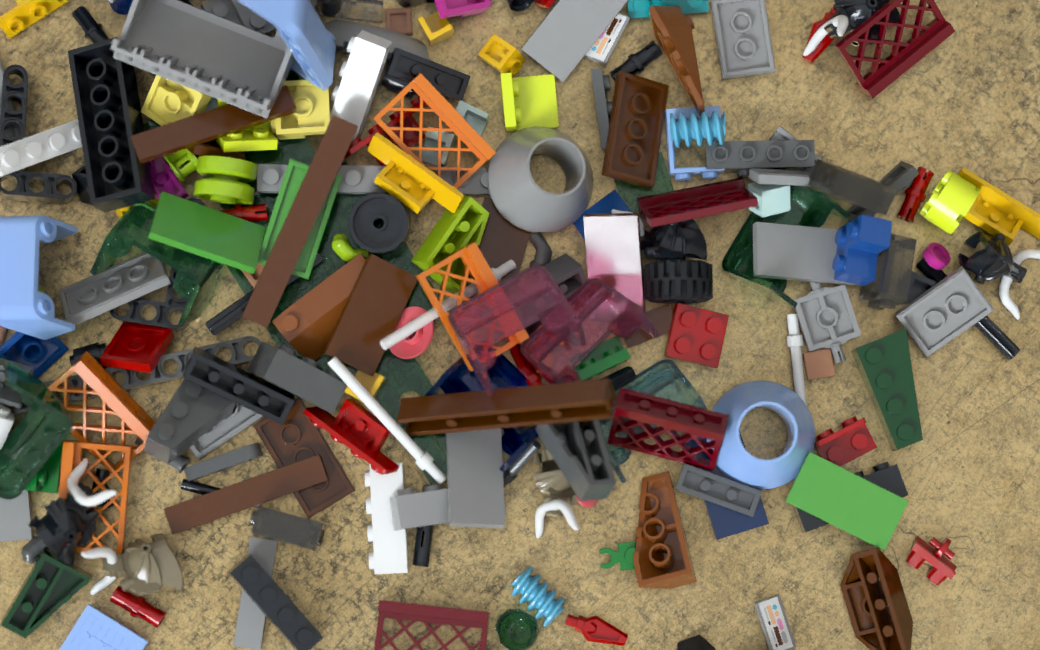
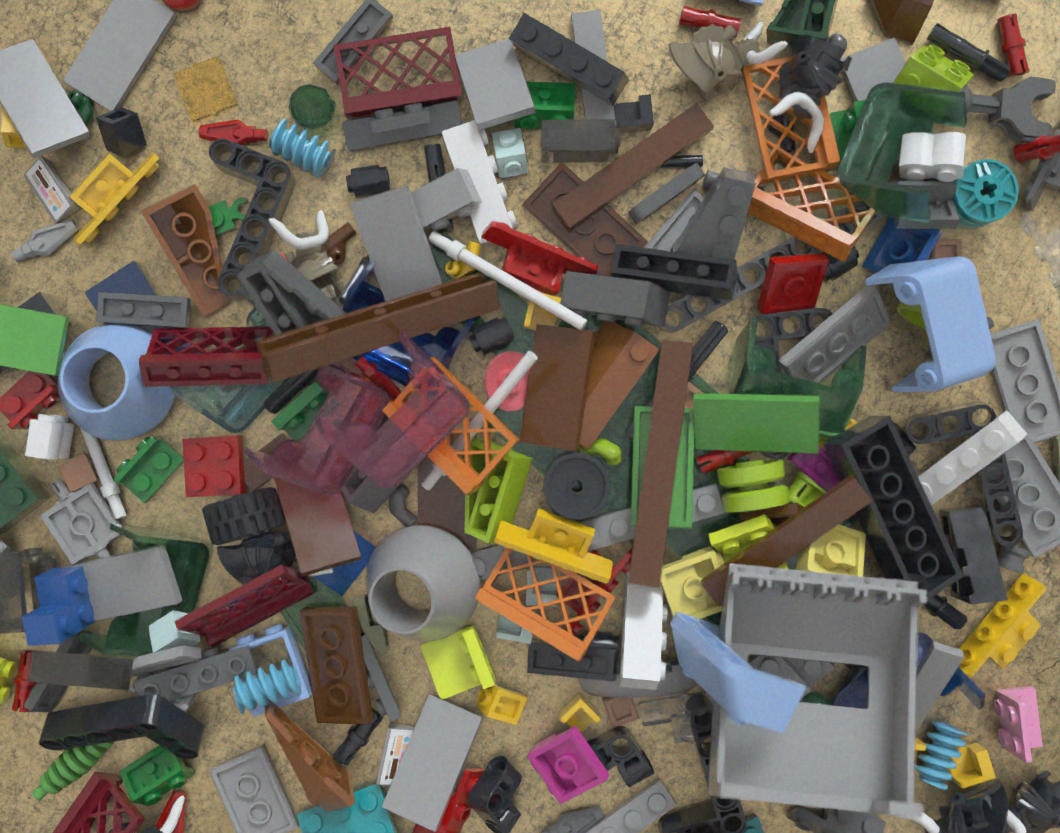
camera: 165 degrees right, 5 degrees up
none -> light grey piece [11,219,79,263]
none -> white brick [25,414,75,459]
none -> bright green piece [32,742,115,800]
none -> black beam [38,695,205,759]
none -> yellow bracket [70,151,159,246]
none -> green bracket [113,436,184,503]
none -> green bracket [119,746,195,806]
none -> black beam [209,139,295,301]
none -> reddish brown arm [326,222,357,265]
none -> dark grey bracket [342,100,462,151]
none -> black brick [346,164,391,198]
none -> olive slope [353,594,390,655]
none -> yellow arm [445,241,482,279]
none -> light grey tile [455,39,535,130]
none -> black brick [469,317,515,356]
none -> light aqua bracket [492,128,528,178]
none -> green bracket [515,82,575,130]
none -> black panel [614,94,654,134]
none -> black wedge [939,505,1008,605]
none -> dark grey wheel [997,544,1031,574]

